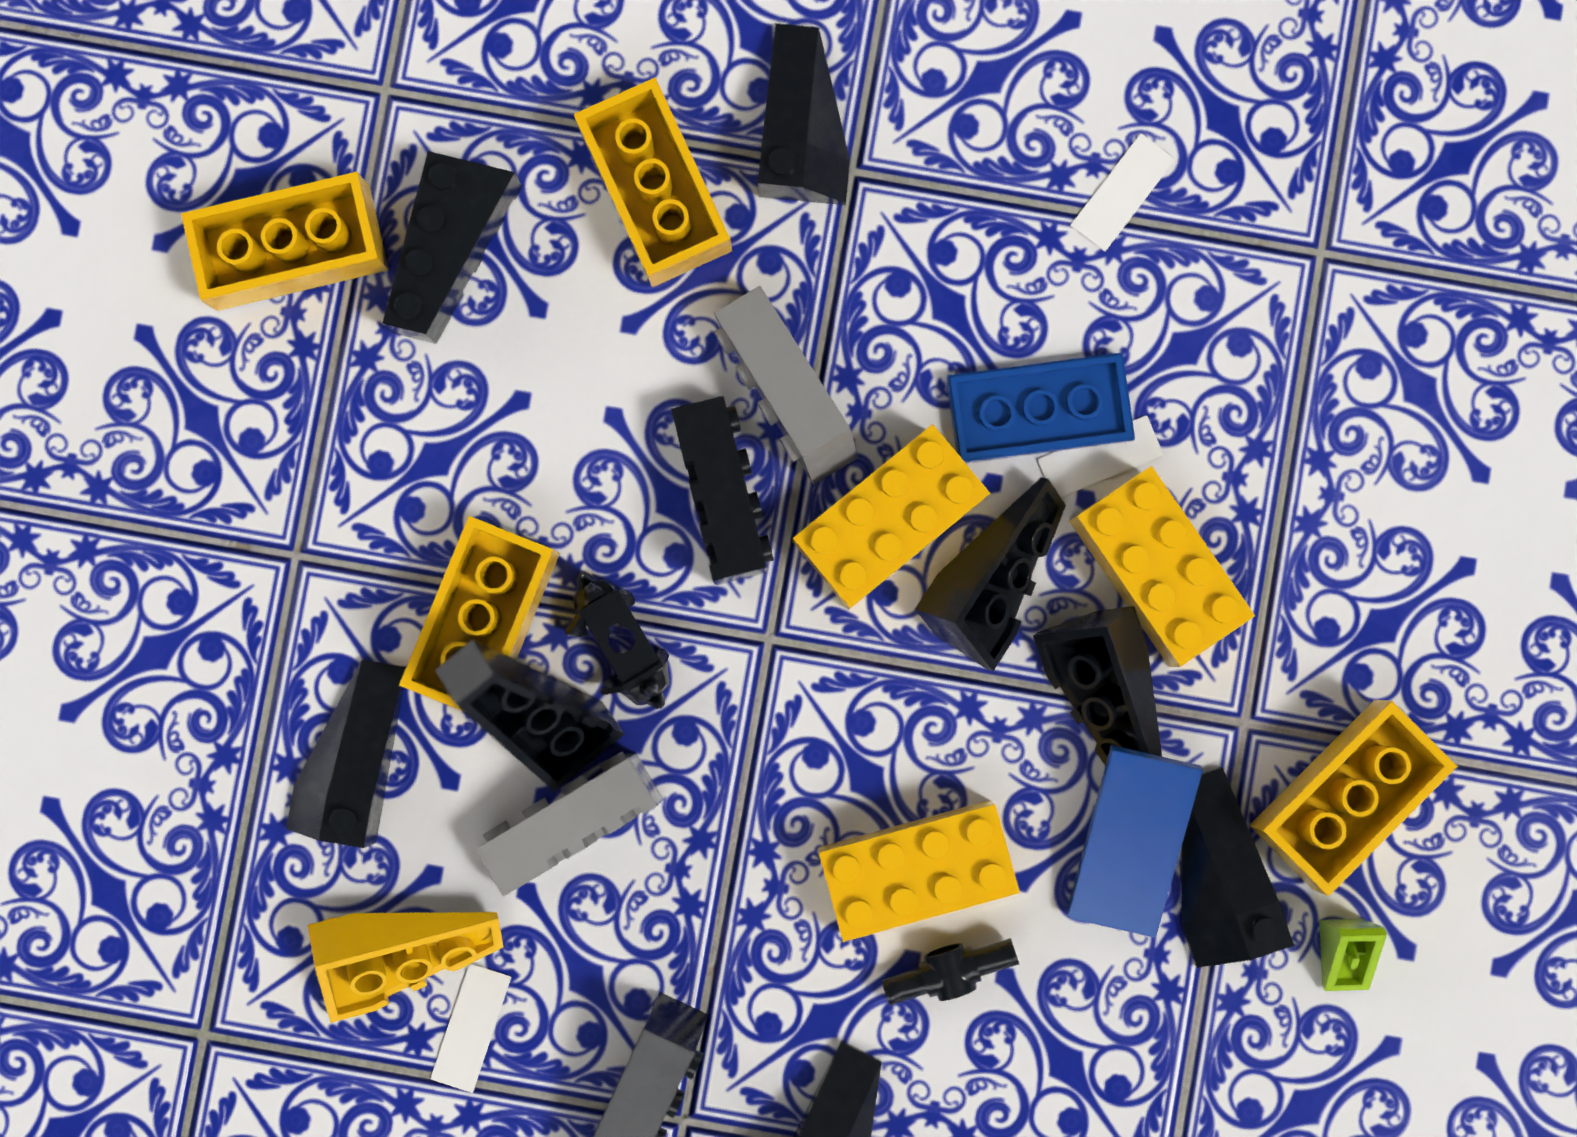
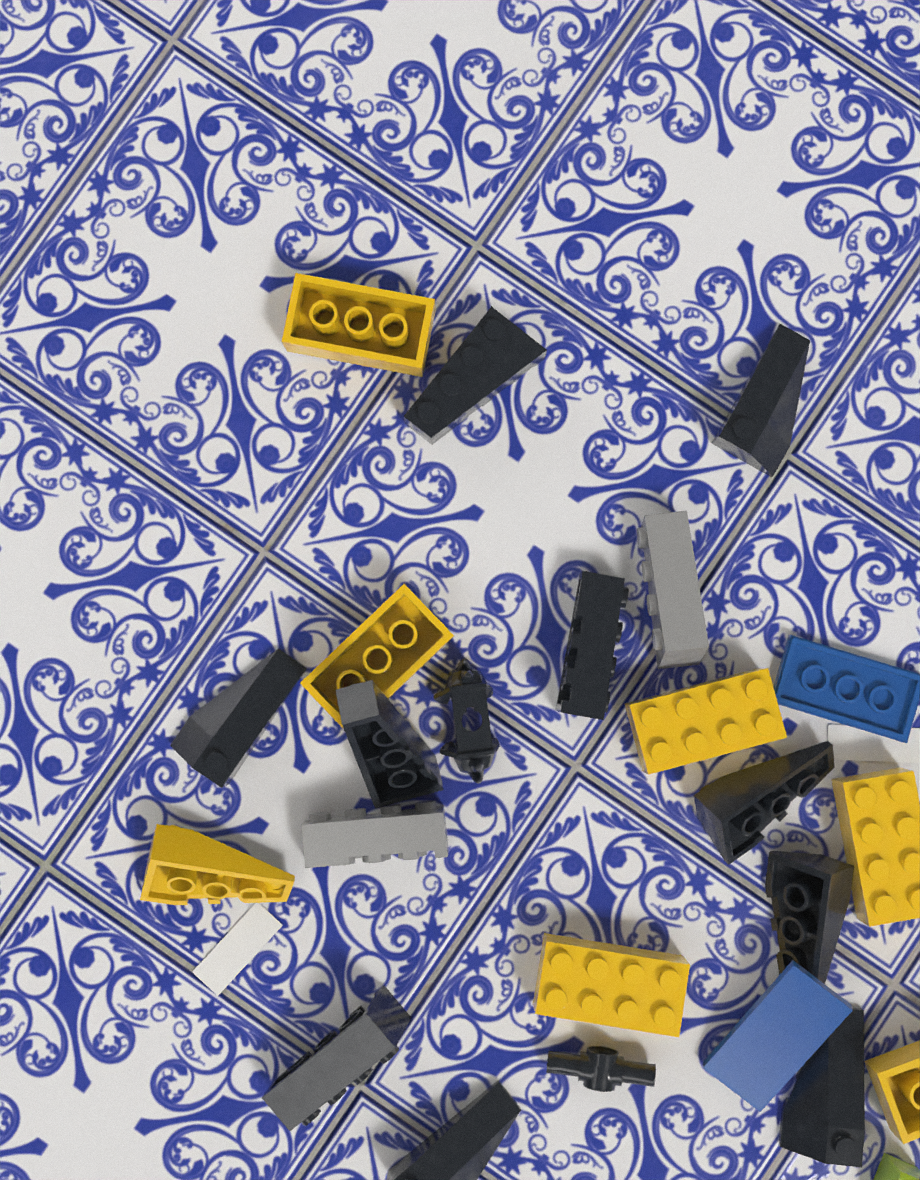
camera: 25 degrees right, 0 degrees up
yellow brick [574,77,732,288] -> none

